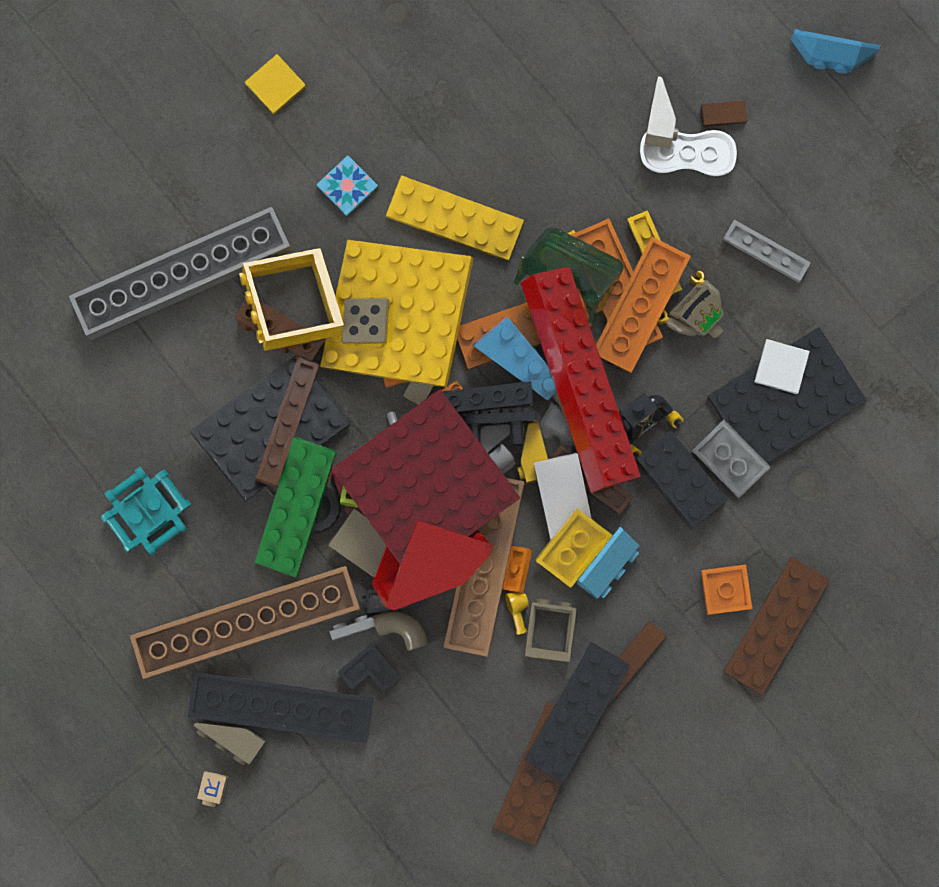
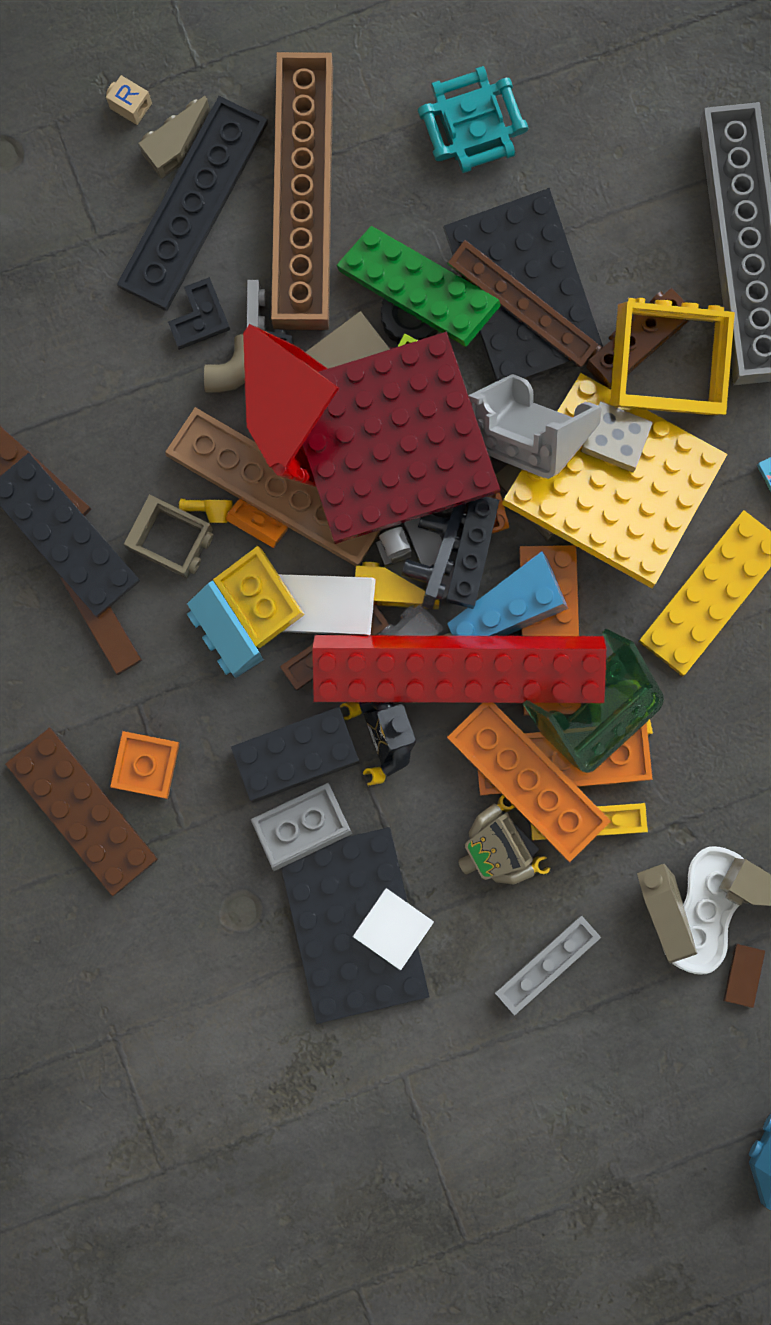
camera: 115 degrees right, 0 degrees up
none -> light grey windscreen [468,374,601,479]
none -> dark tan slope [637,864,698,964]

